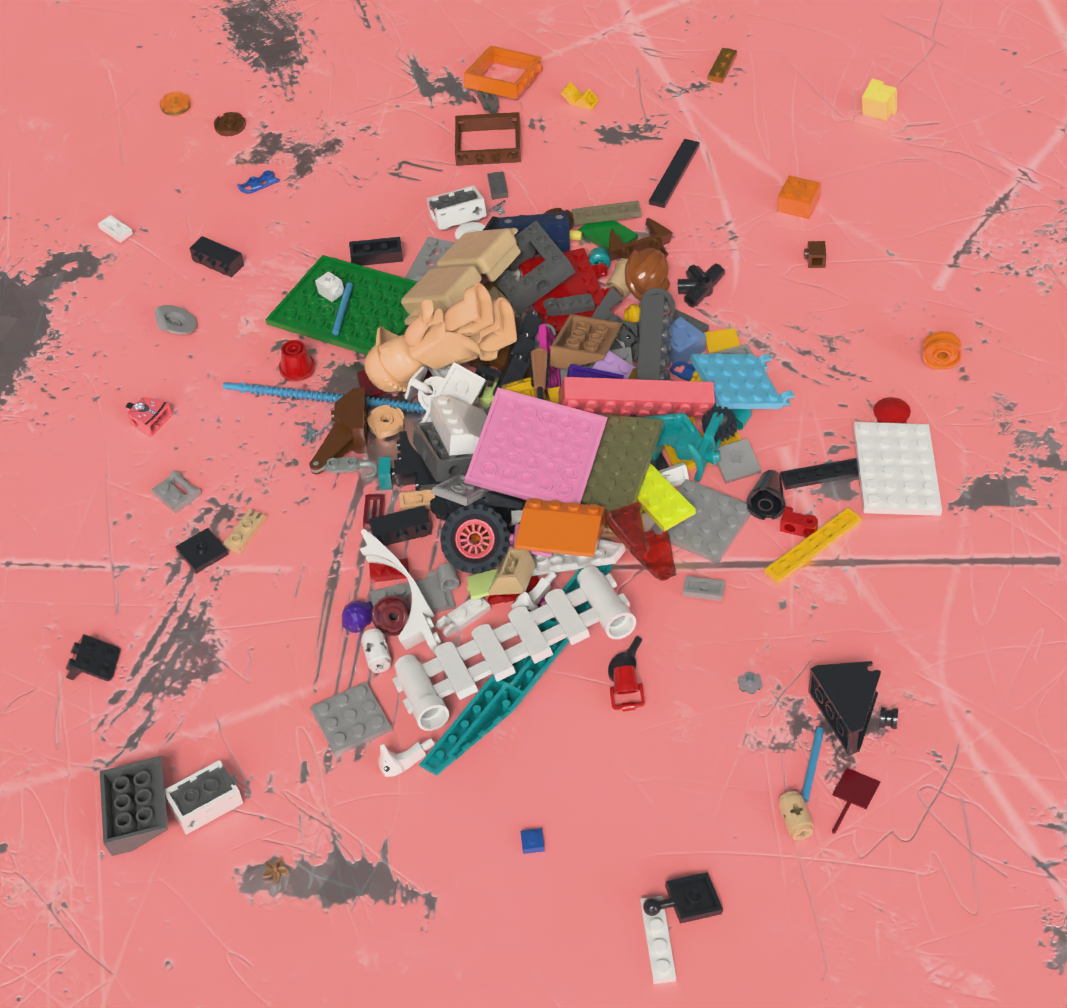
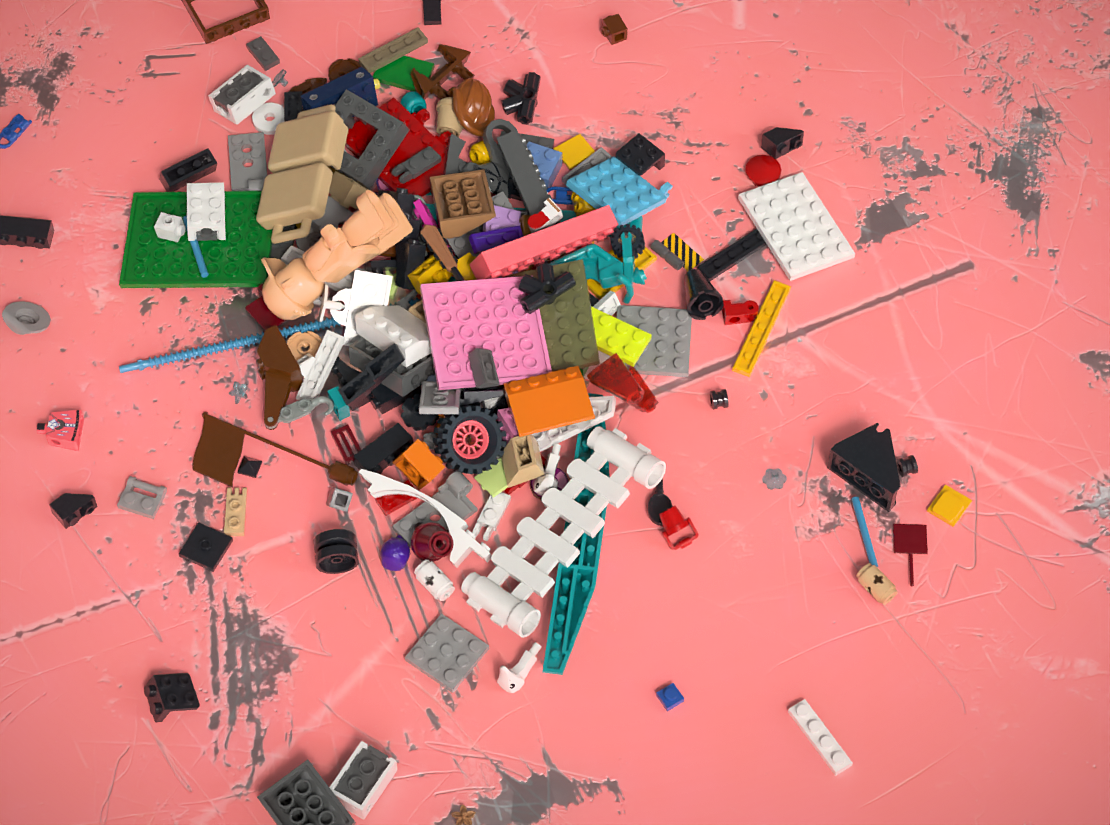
camera: 30 degrees left, 10 degrees up
red piece [279,340,315,381] -> none
light nougat hinge [399,489,436,511] -> none
black plate [643,872,723,924] -> none
light grey plate [683,576,725,601] -> none
light grey plate [717,439,761,484] -> none
orange wheel [922,331,962,370] -> none
none -> black slope [49,493,98,529]
none -> white piece [187,182,226,241]
none -> reddish brown flag [192,412,358,488]
none -> black slope [238,456,263,478]
none -> white plate [295,330,346,400]
none -> white slope [297,353,315,378]
none -> black wheel [313,529,359,574]
none -> flat silver slope [326,486,353,512]
none -> black slope [338,343,405,408]
none -> orange brick [392,439,445,490]
none -> dark grey slope [468,348,500,388]
none -> black piece [518,263,576,314]
none -> leg [528,198,563,233]
none -> black bracket [615,133,665,176]
none -> dark grey piece [650,240,684,271]
none -> sticker [661,233,704,271]
none -> wheel [710,389,729,410]
none -> black slope [761,127,804,159]
none -> yellow piece [927,484,972,527]

